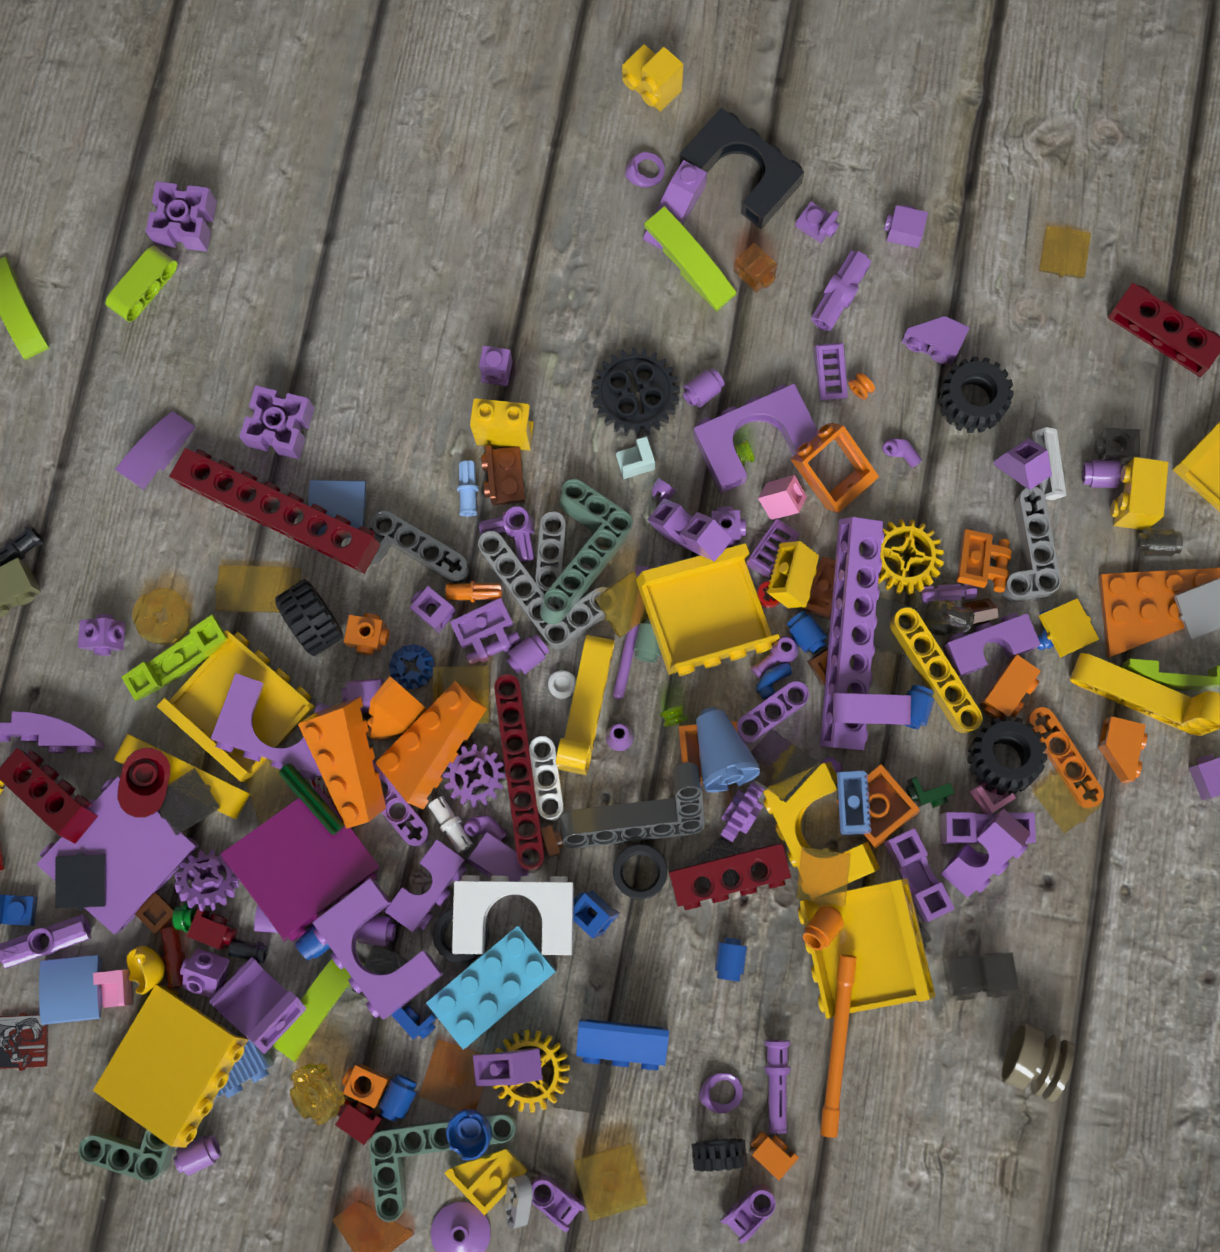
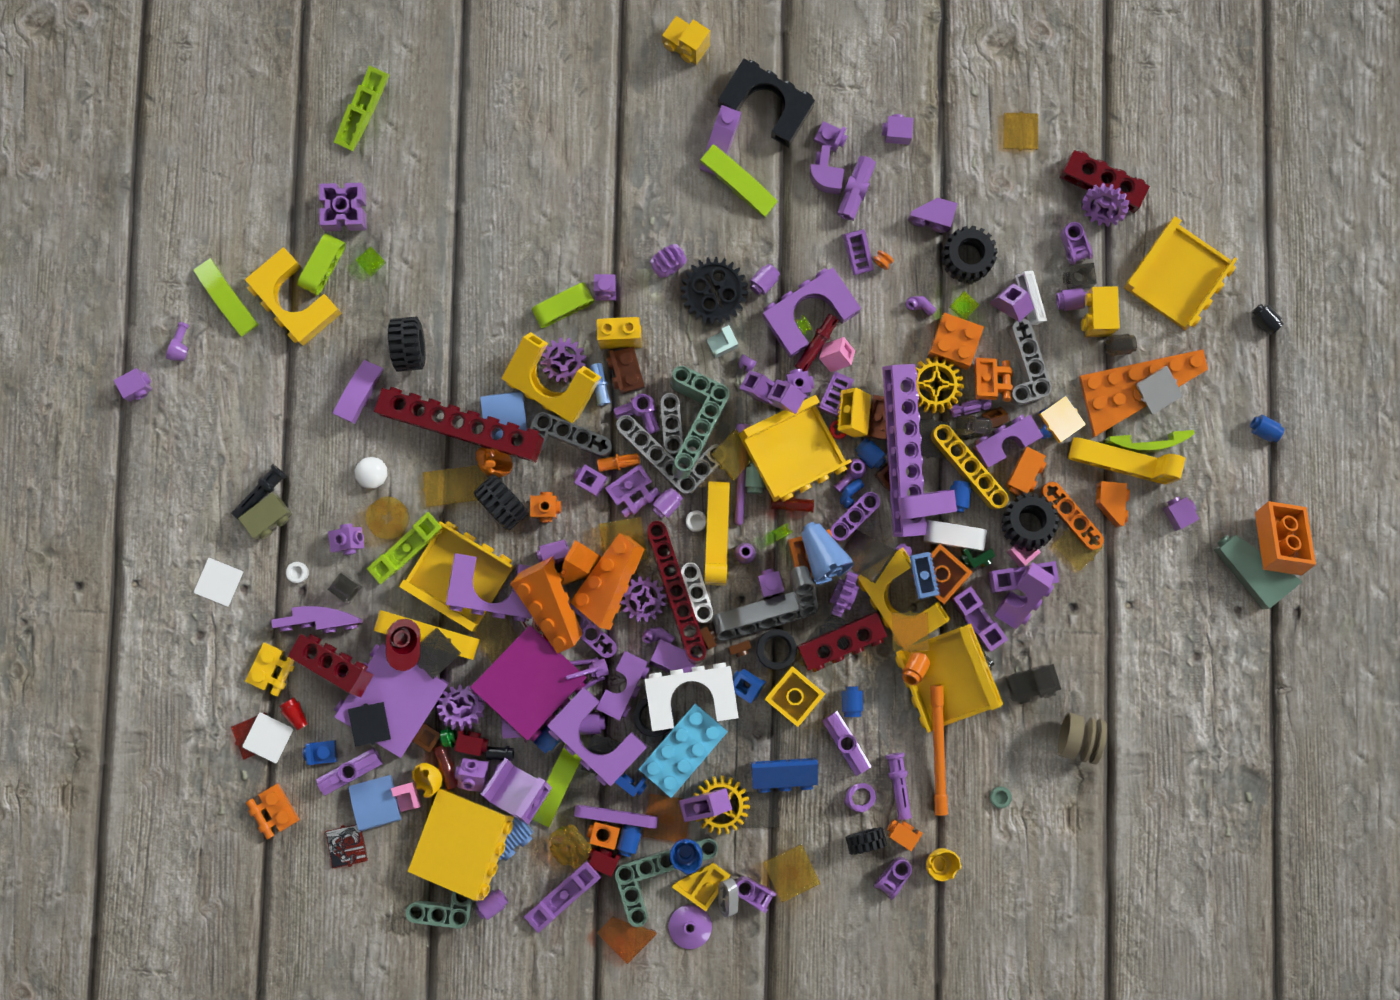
camera: 15 degrees left, 5 degrees up
medium lavender brick [239,385,315,459] -> none
dark green axle [278,763,344,835] -> none
blue gear [389,644,434,689] -> none
white pin [428,796,474,854] -> none
medium lavender piece [625,152,665,188] -> none
clear orange brick [734,243,777,293] -> none
orange window [790,423,879,513] -> none
none -> yellow arch [245,247,342,346]
none -> white tile [286,562,309,583]
none -> clear smoke brick [327,573,363,604]
none -> lime slope [334,65,390,151]
none -> white hair [354,457,388,489]
none -> clear neon green plate [356,246,386,277]
none -> black tyre [388,316,426,372]
none -> orange hair [475,447,513,477]
none -> yellow arch [501,332,601,423]
none -> medium lavender slope [524,861,601,933]
none -> lime beam [531,282,595,329]
none -> medium lavender gear [540,338,587,384]
none -> medium lavender plant [565,657,609,694]
none -> medium lavender beam [574,805,658,828]
none -> medium lavender gear [650,244,687,278]
none -> reddish brown plate [728,640,752,658]
none -> medium lavender brick [757,568,784,598]
none -> yellow brick [764,666,825,727]
none -> clear red pin [771,496,814,513]
none -> dark red pin [794,314,840,372]
none -> medium lavender brick [810,145,844,195]
none -> medium lavender piece [821,711,872,776]
none -> white beam [923,520,987,552]
none -> yellow hair [926,848,961,882]
none -> orange brick [927,313,984,370]
none -> clear neon green plate [949,291,980,320]
none -> sand green tile [990,786,1012,808]
none -> medium lavender piece [1061,222,1093,265]
none -> medium lavender gear [1082,183,1129,227]

